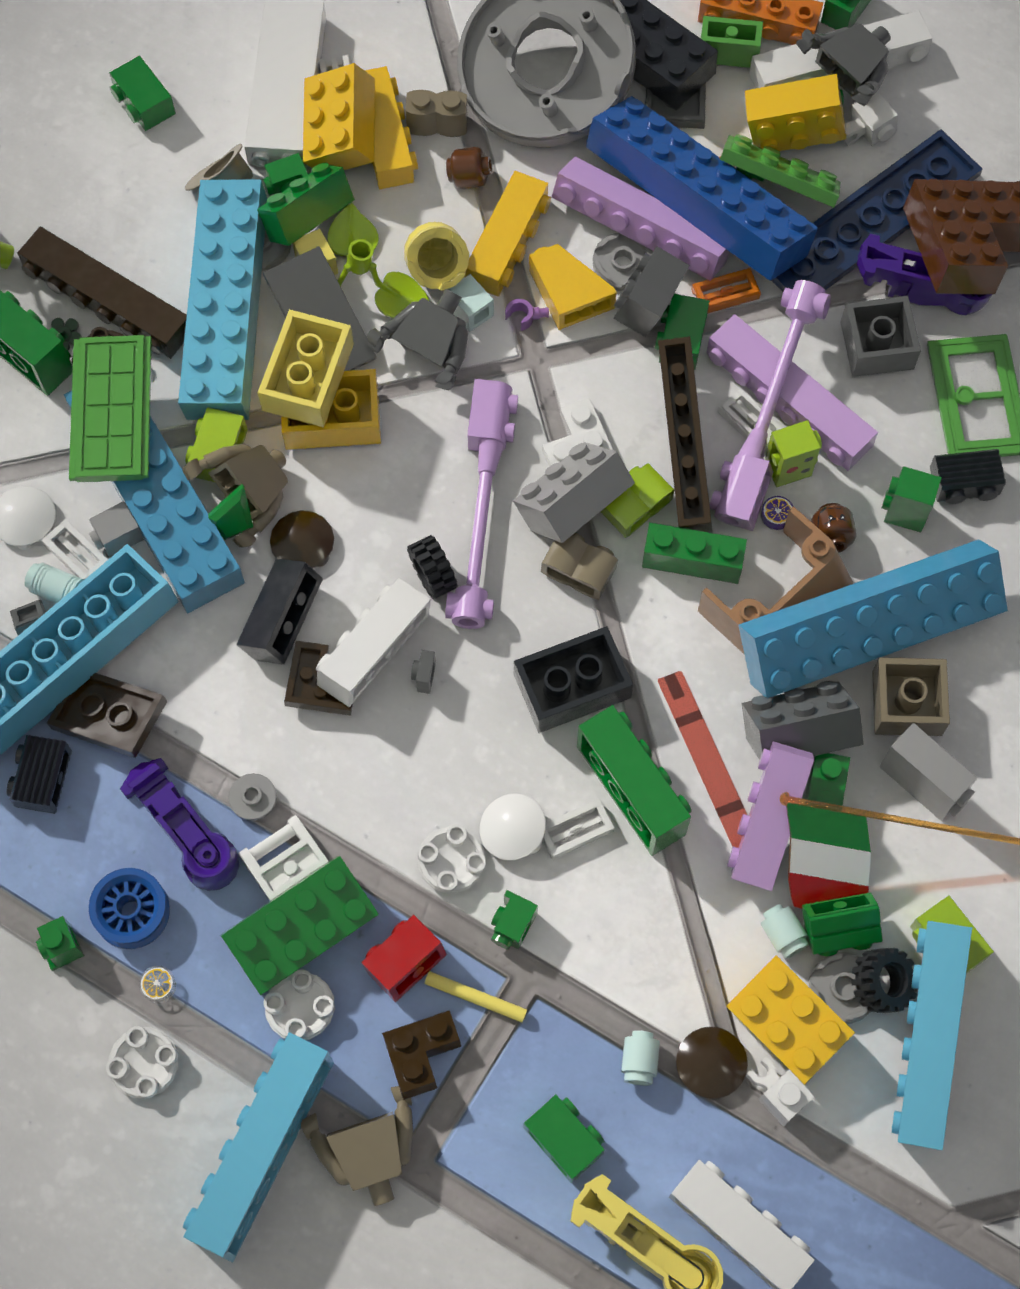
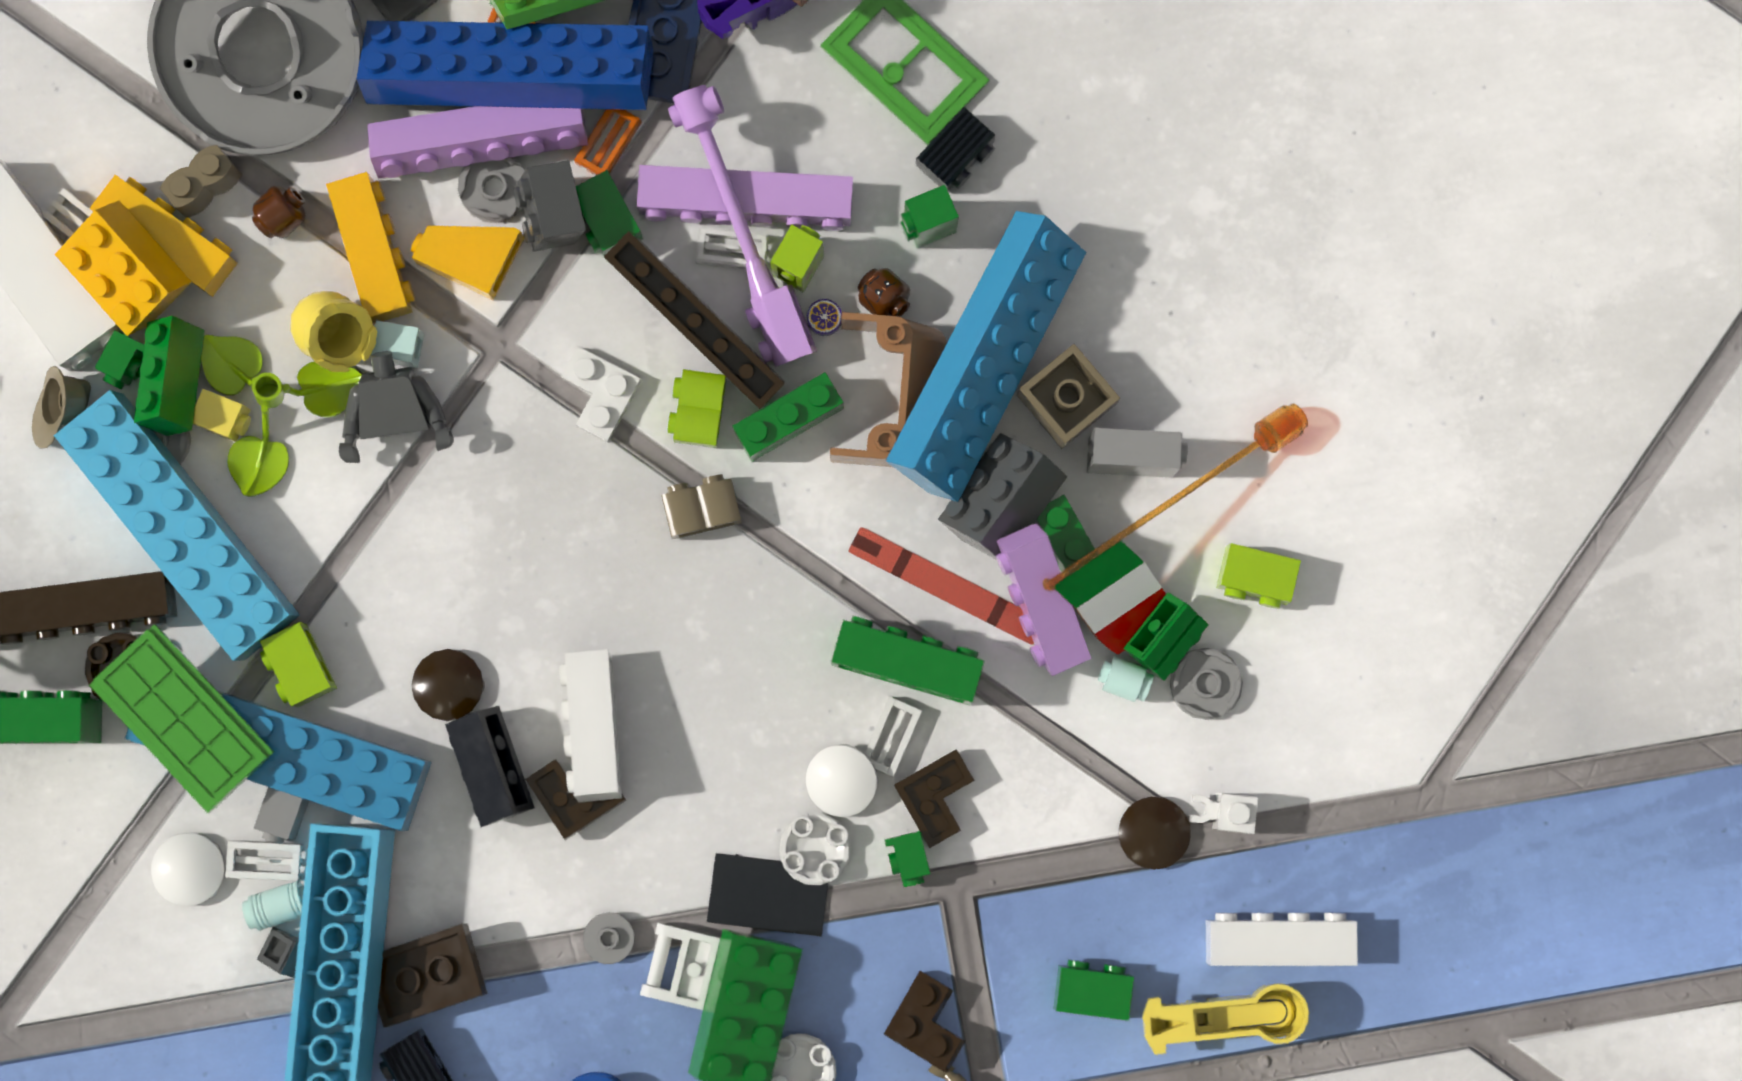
camera: 45 degrees left, 15 degrees up
dark green plant [51,318,82,350] -> none
dark purple piece [120,758,239,891] -> none
dark tan torso [183,444,288,548] -> none
green piece [208,484,253,540] -> none
light yellow brick [257,309,354,427] -> none
dark grey tile [263,246,377,371] -> none
yellow brick [281,369,381,450] -> none
red brick [361,914,447,1003] -> none
black tyre [407,535,458,599] -> none
dark grey plate [411,650,436,694] -> none
light yellow bar [424,971,527,1023] -> none
lavender bar [445,379,518,629] -> none
medium lavender piece [505,299,549,331] -> none
light grey brick [513,442,635,543] -> none
black brick [514,626,633,733] -> none
light aqua brick [621,1031,660,1086] -> none
yellow brick [726,955,855,1085] -> none
dark grey brick [840,296,921,377] -> none
black tyre [851,948,917,1013] -> none
medium azure brick [891,921,972,1150] -> none
none -> black window [707,853,828,937]
none -> dark brown plate [894,749,975,848]

